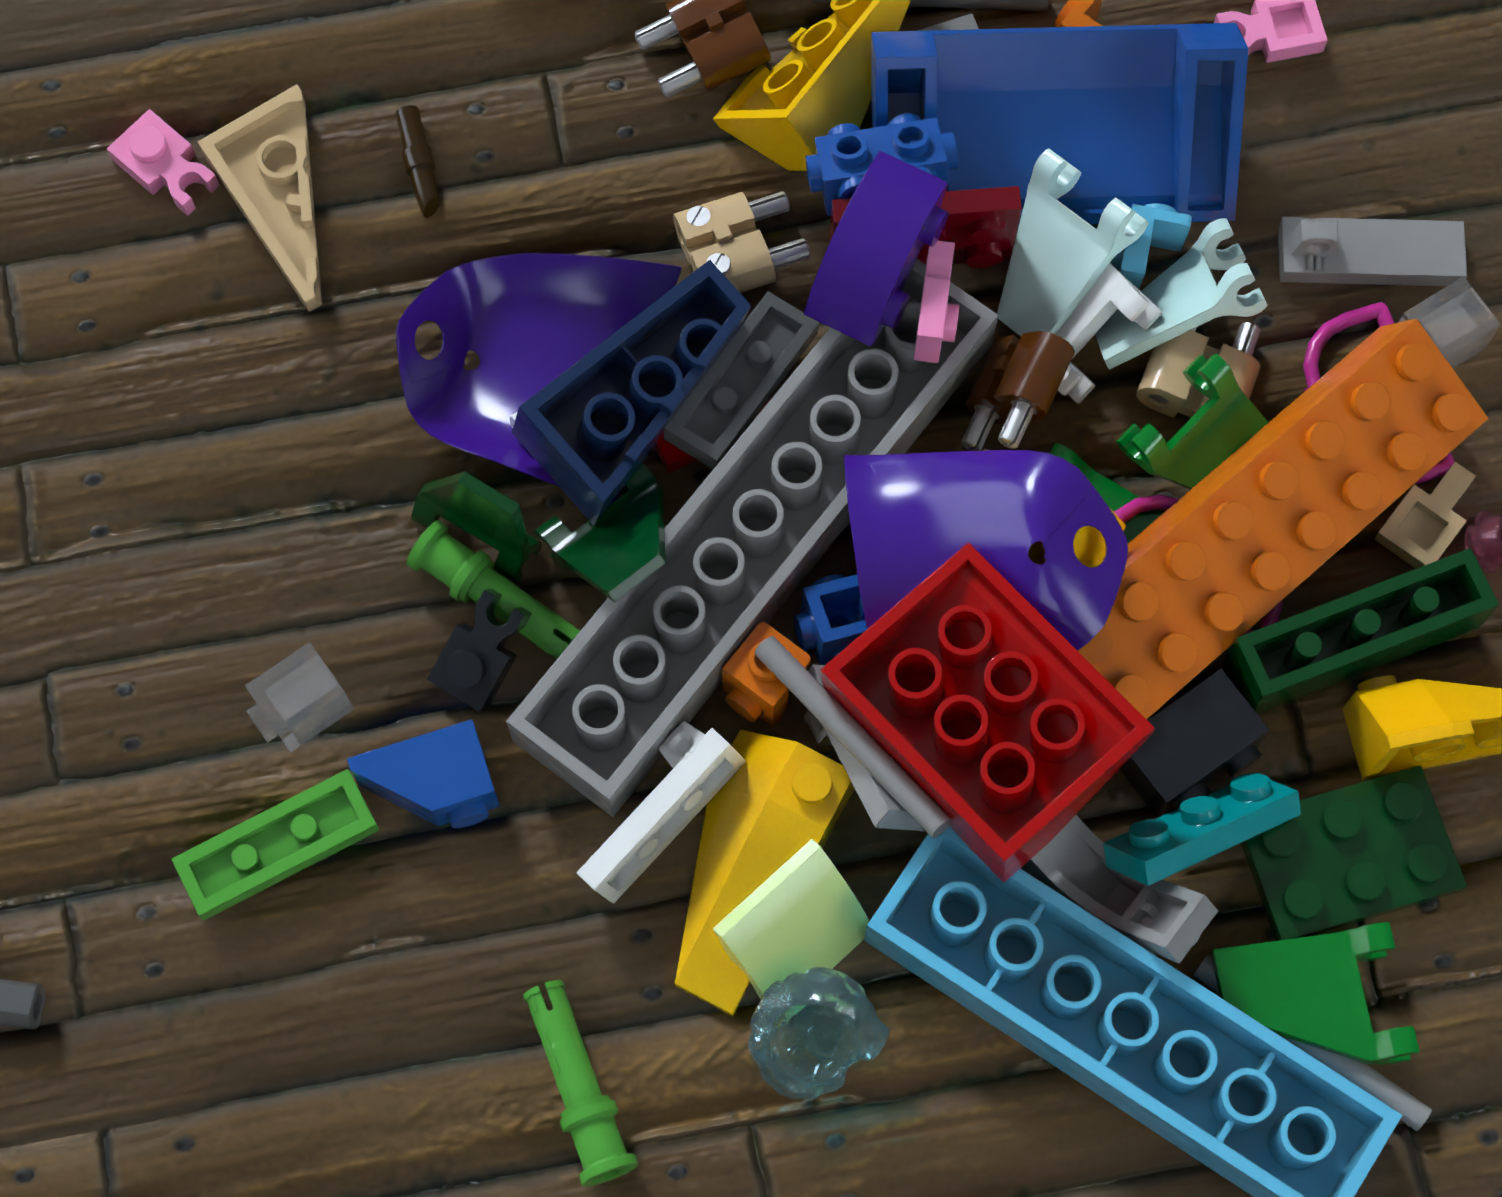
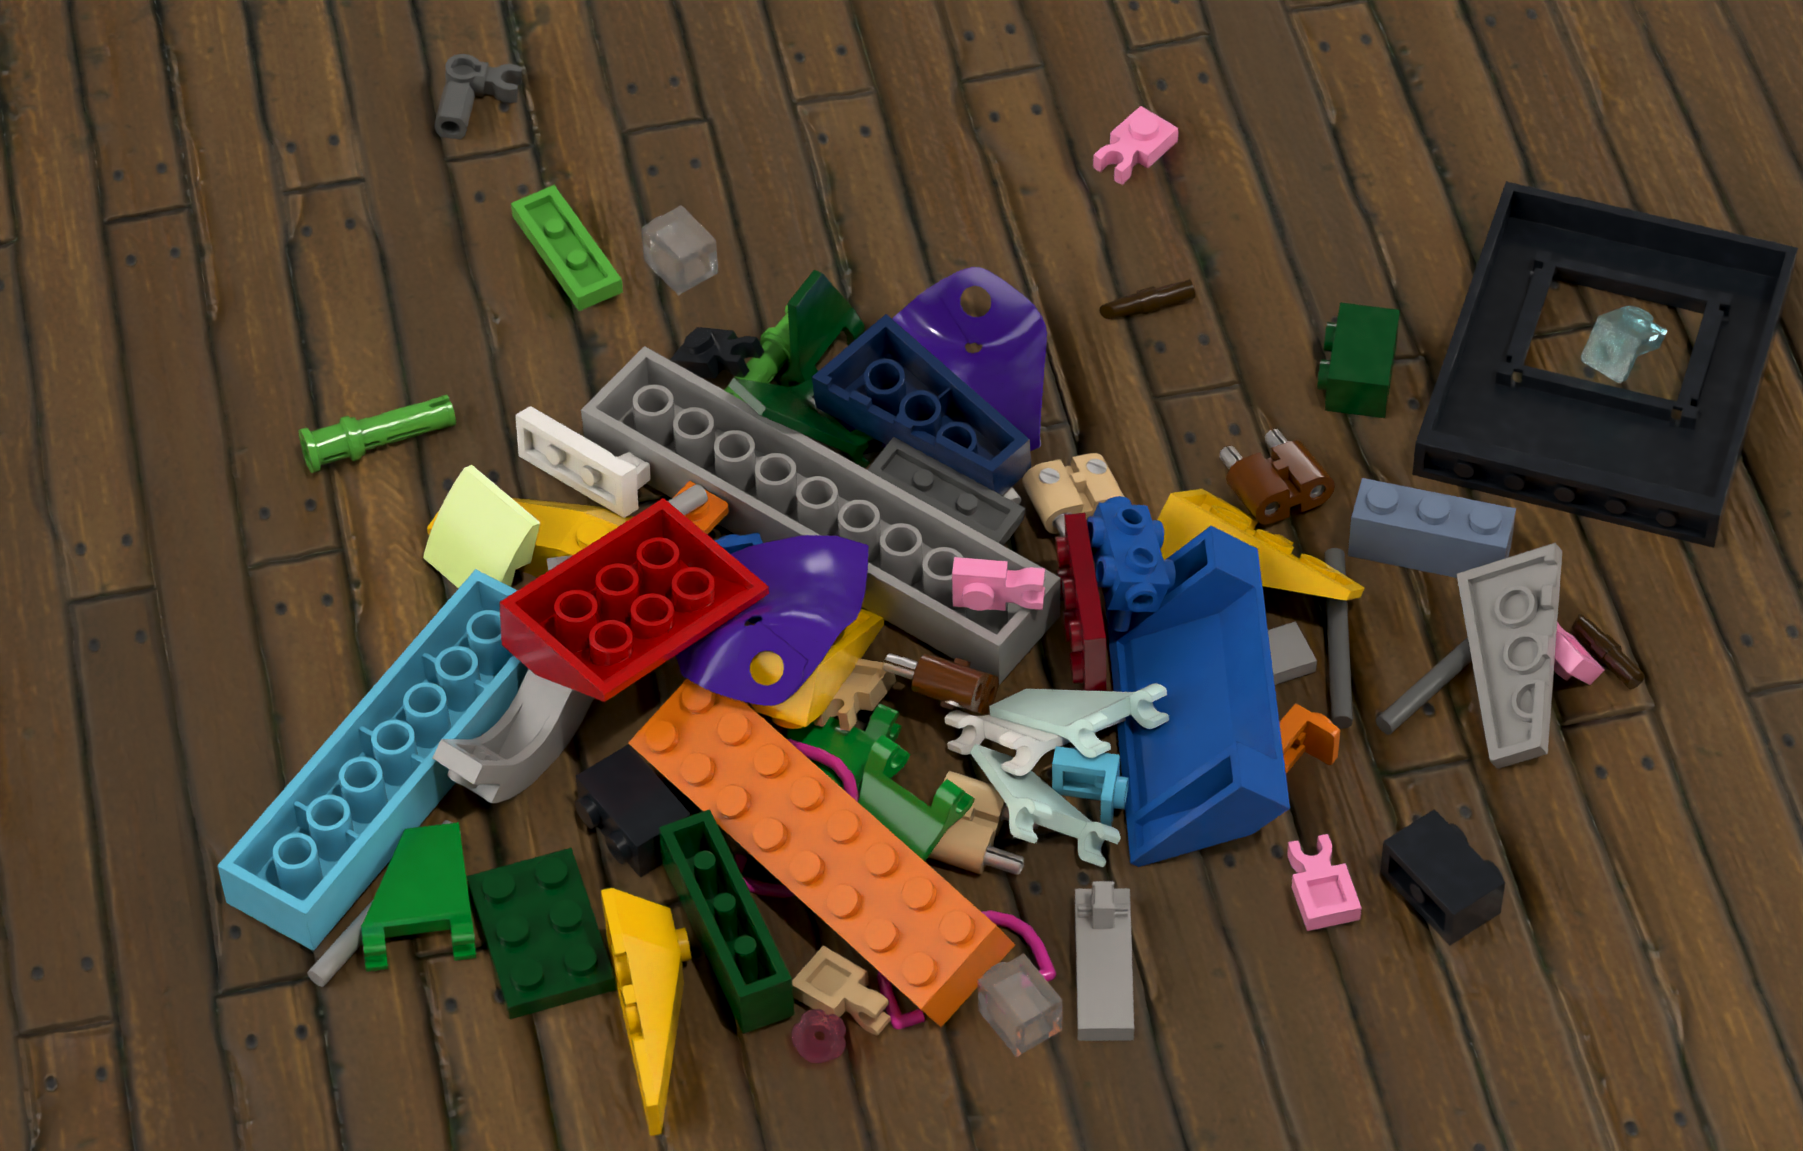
camera: 90 degrees right, 20 degrees down
tan wing [198,84,322,312] -> none
blue slope [347,719,500,828] -> none
clear light blue hair [748,967,890,1101] -> none
dark purple brick [803,150,949,347] -> none
teal plate [1103,773,1301,886] -> none

